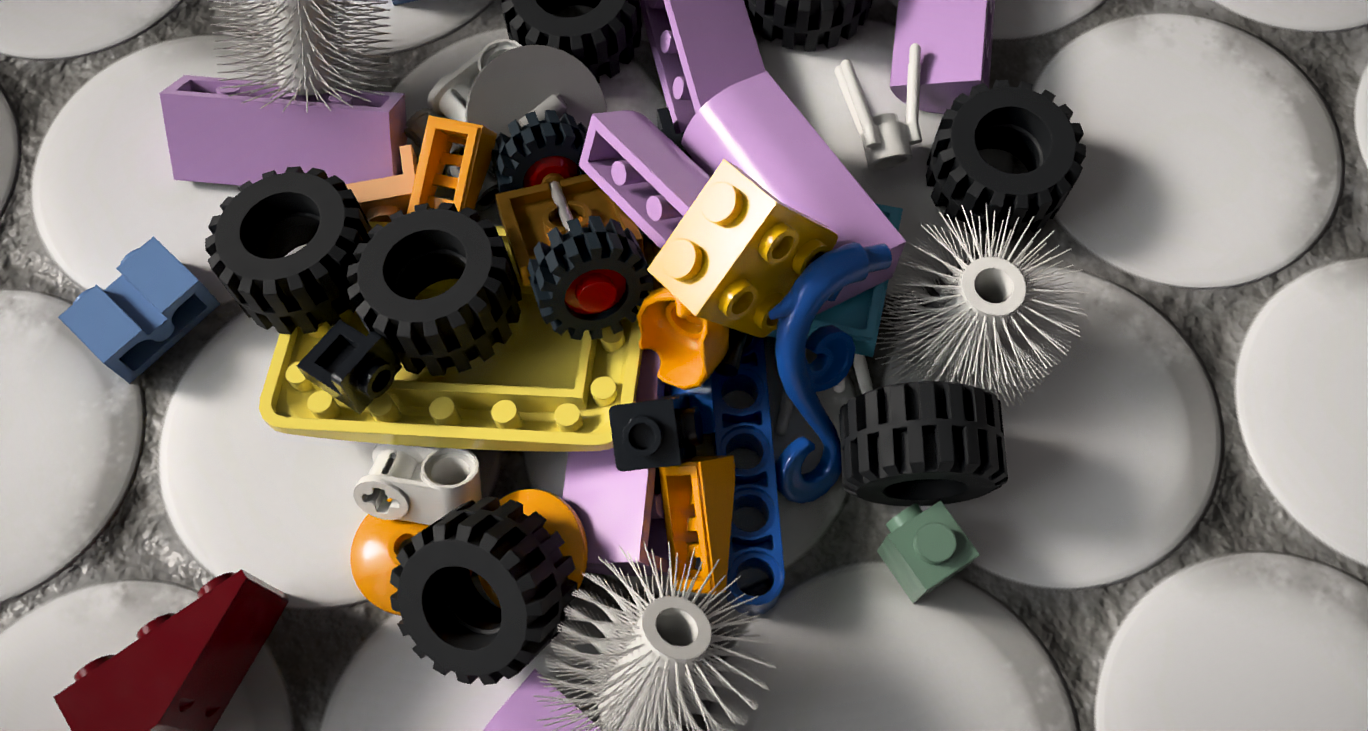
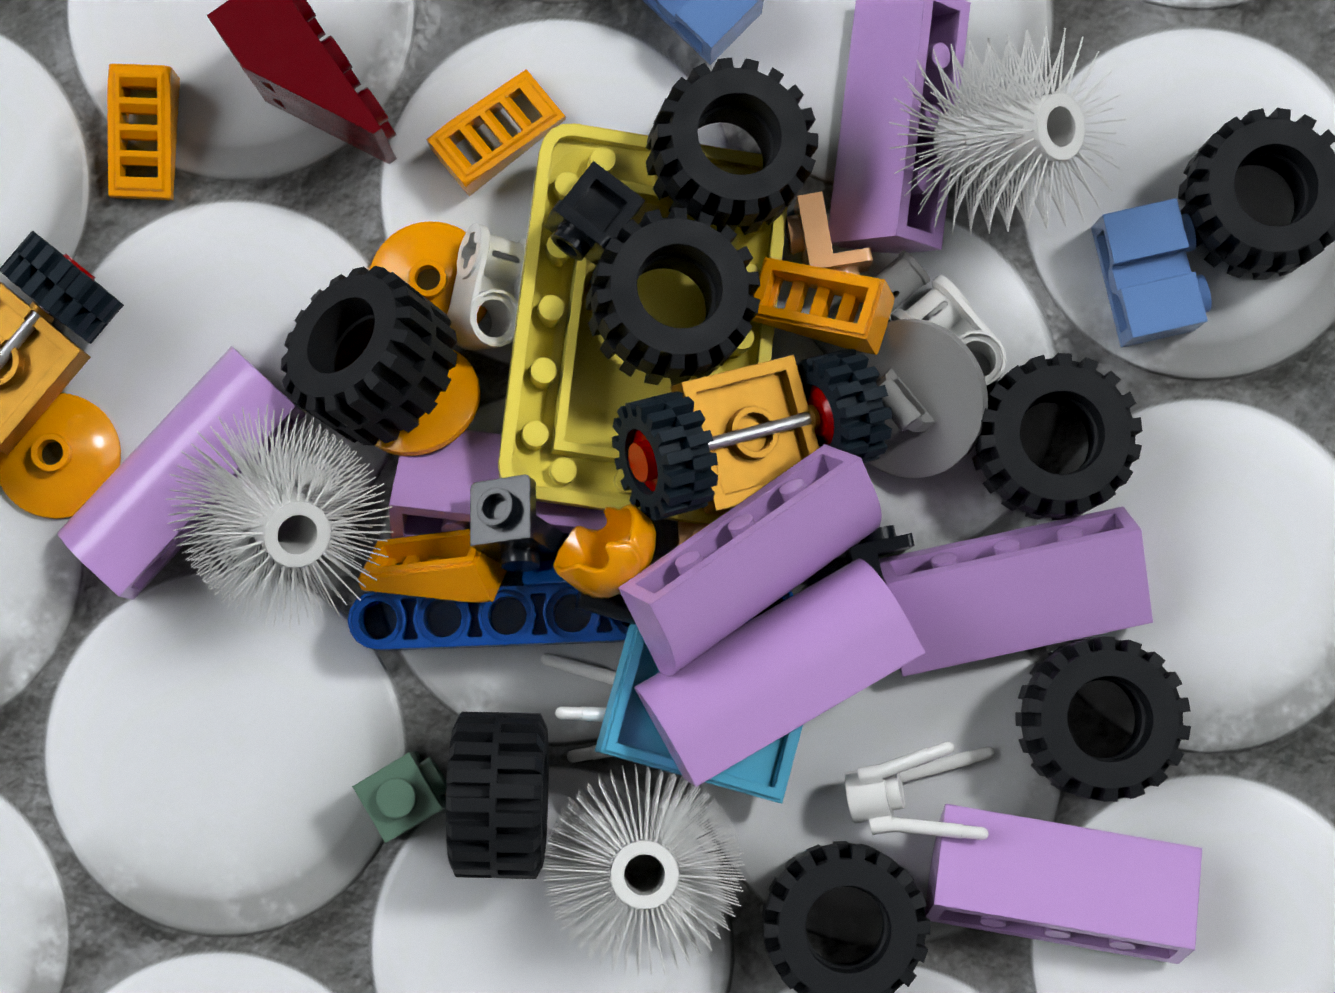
camera: 90 degrees right, 15 degrees up
yellow bracket [647,159,838,338] -> none
blue plant [769,242,892,504] -> none
none -> light orange slope [426,69,566,196]

